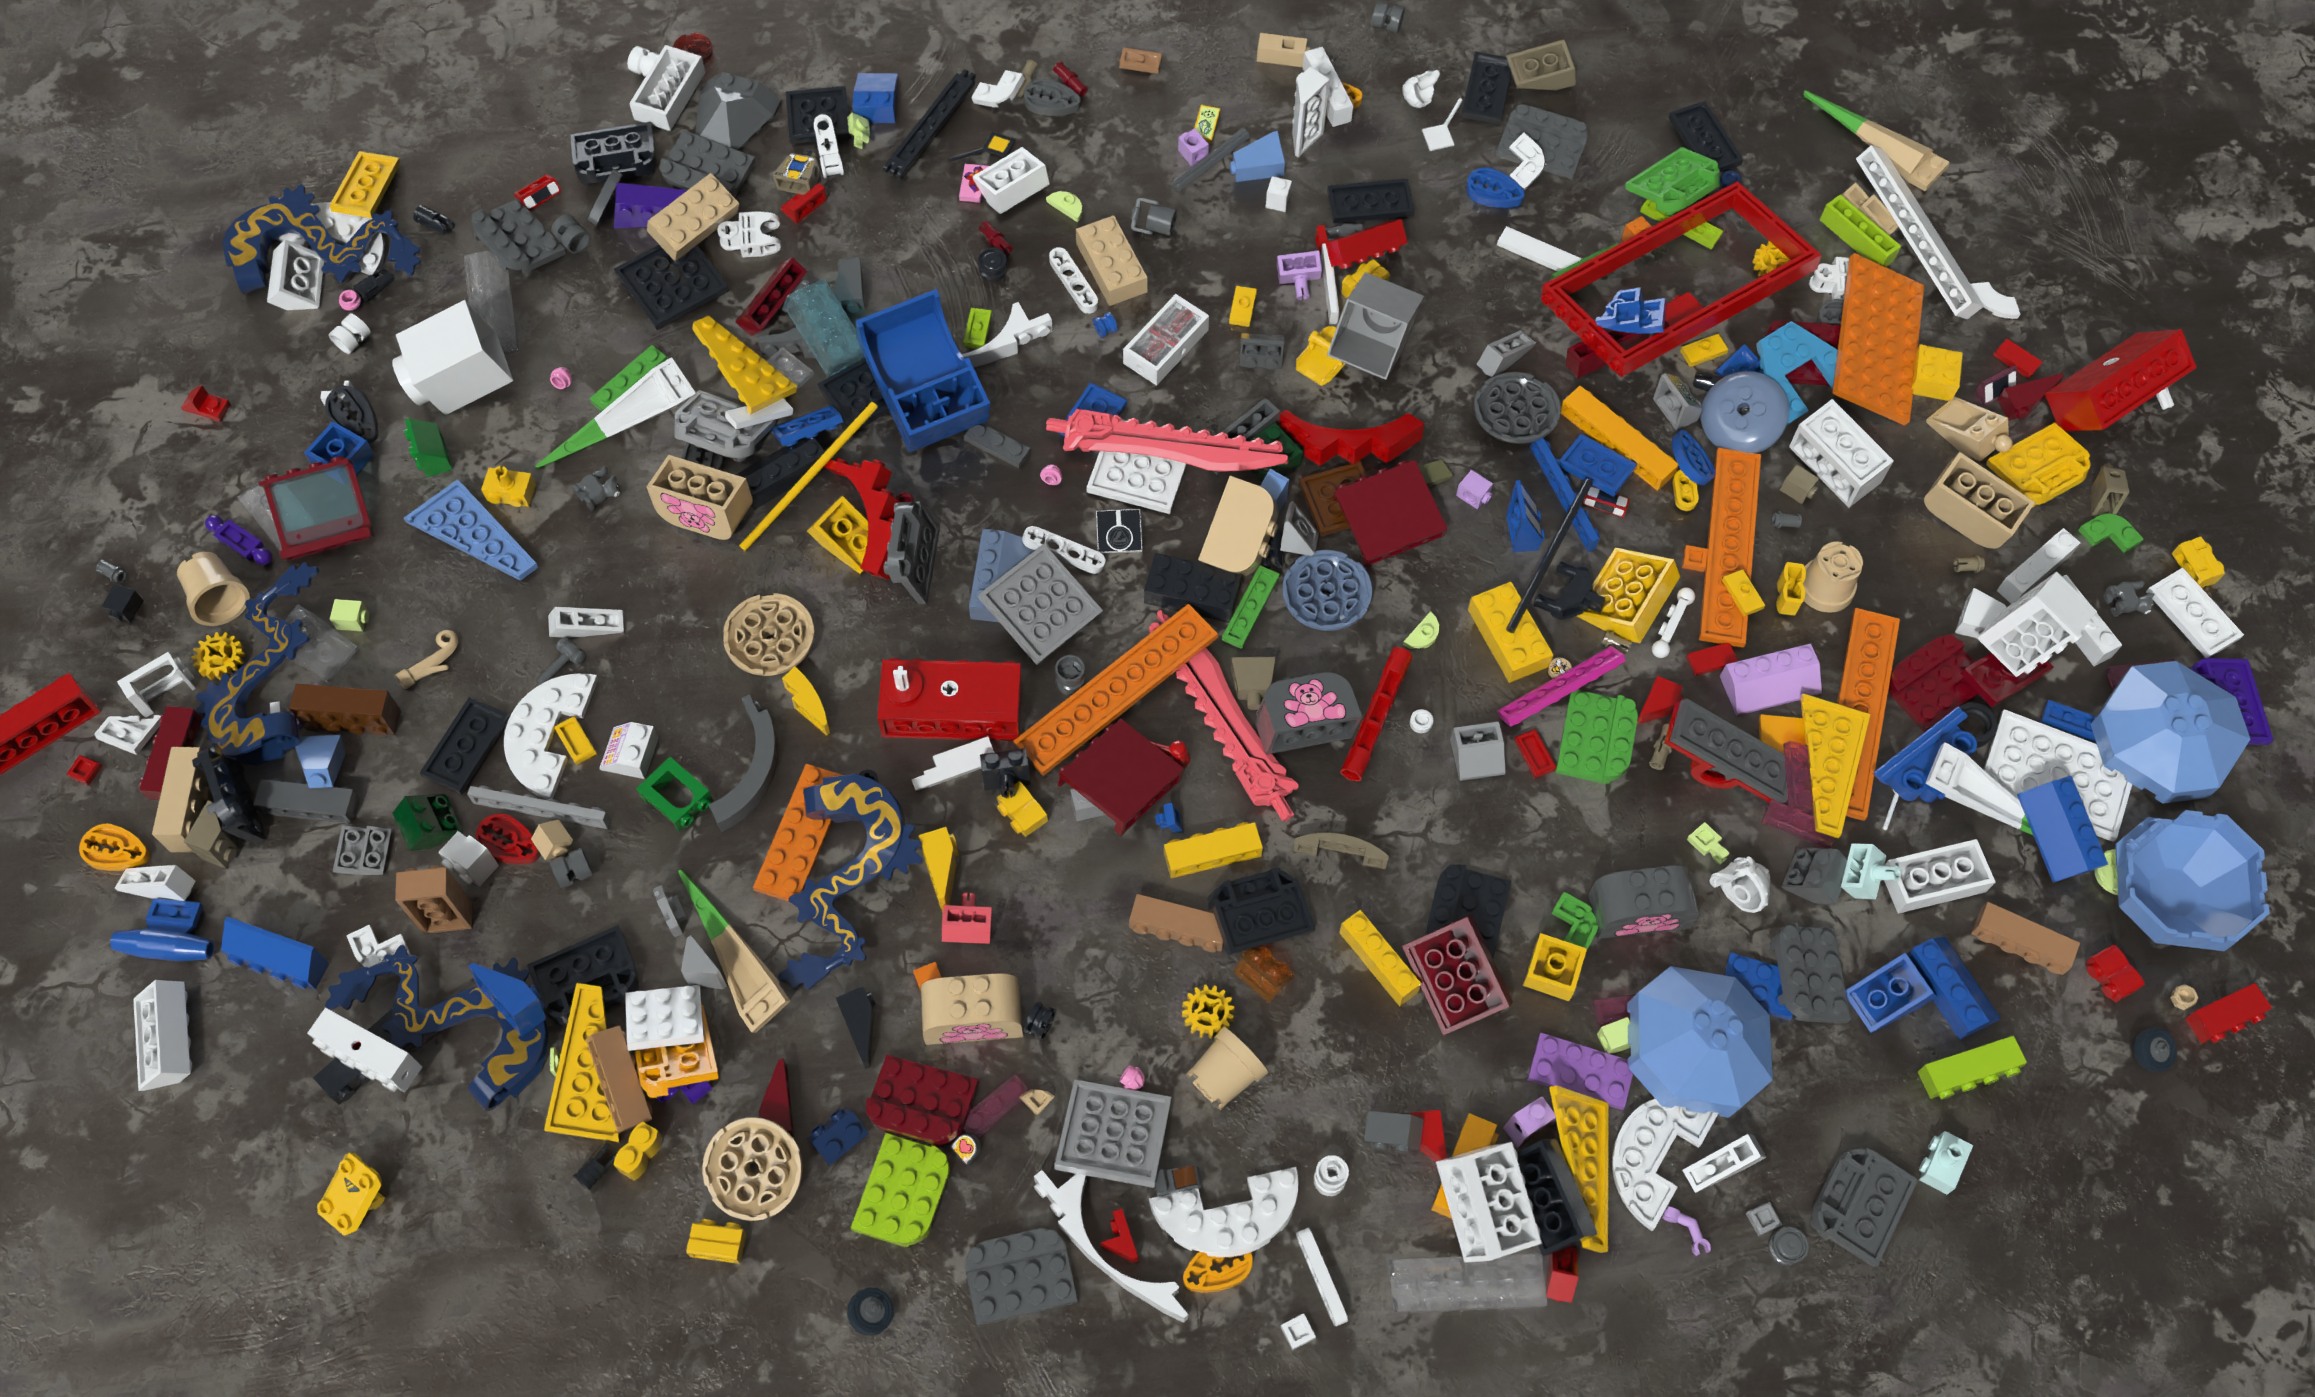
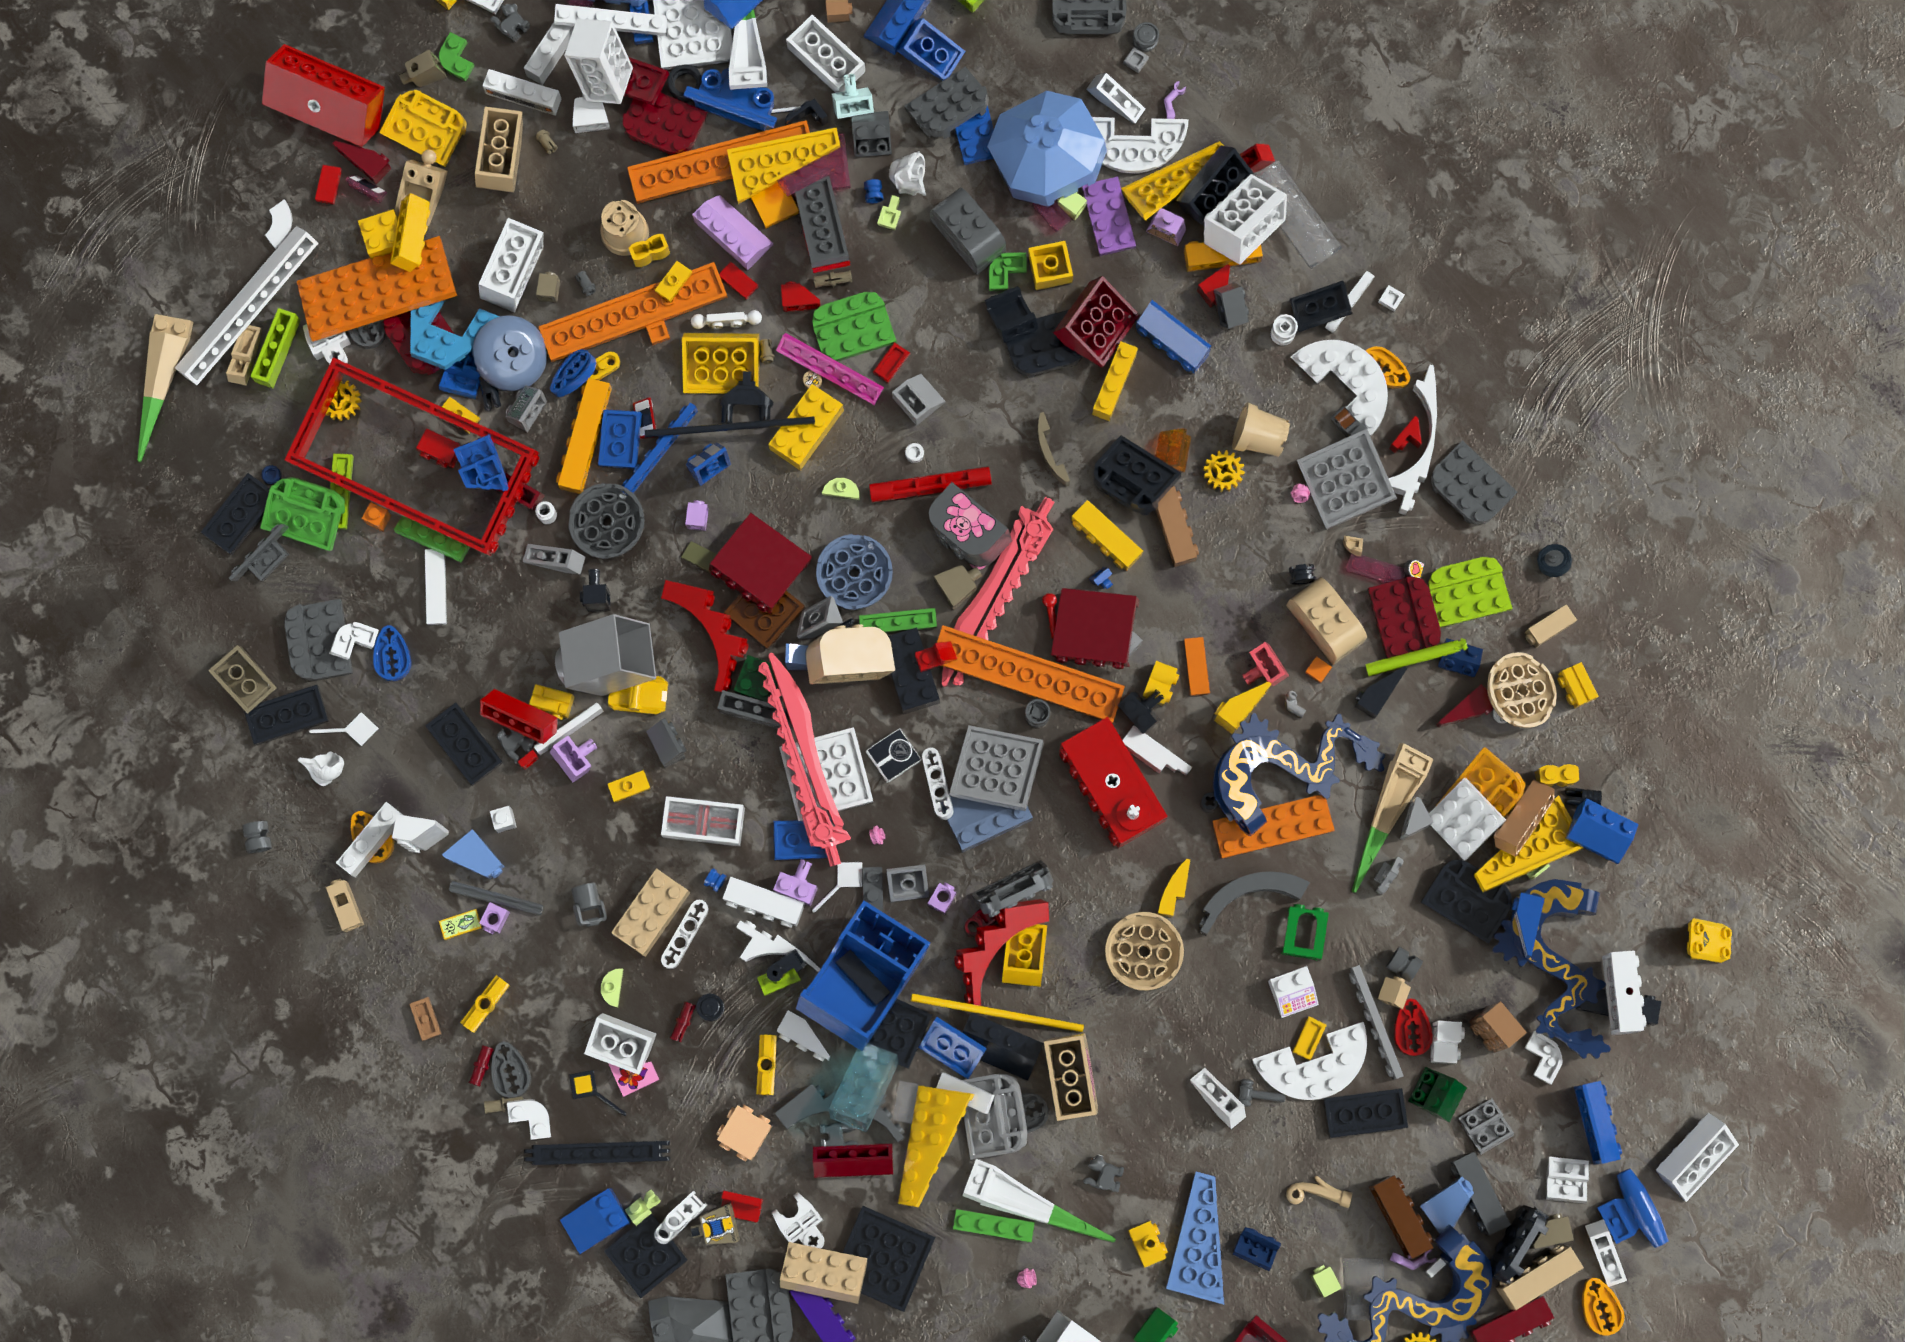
camera: 120 degrees left, 15 degrees up
none -> dark grey bracket [229,524,289,581]
none -> yellow brick [390,193,430,272]
none -> yellow piece [460,975,510,1033]
none -> white brick [535,501,557,524]
none -> white plate [554,4,667,36]
none -> black brick [580,569,611,612]
none -> light nougat brick [716,1104,772,1162]
none -> white brick [723,877,805,928]
none -> yellow piece [756,1035,777,1095]
none -> black leg [766,949,807,982]
none -> lavender brick [773,859,818,906]
none -> black bracket [785,98,828,126]
none -> white piece [812,862,862,912]
none -> black tile [835,950,890,1007]
none -> blue wheel [864,179,884,204]
none -> light grey slope [886,864,929,902]
none -> red slope [915,641,957,672]
none -> lavender brick [928,883,956,915]
none -> black panel [985,286,1038,343]
none -> slope [1136,300,1211,374]
none -> orange tile [1184,637,1210,696]
none -> dark blue bracket [1232,1227,1281,1271]
none -> light grey arm [1284,691,1306,718]
none -> black plate [1290,280,1353,332]
none -> lime piece [1365,638,1468,676]
none -> tan brick [1525,604,1577,648]
none -> white slope [1546,1157,1589,1204]
none -> blue slope [1566,798,1638,864]

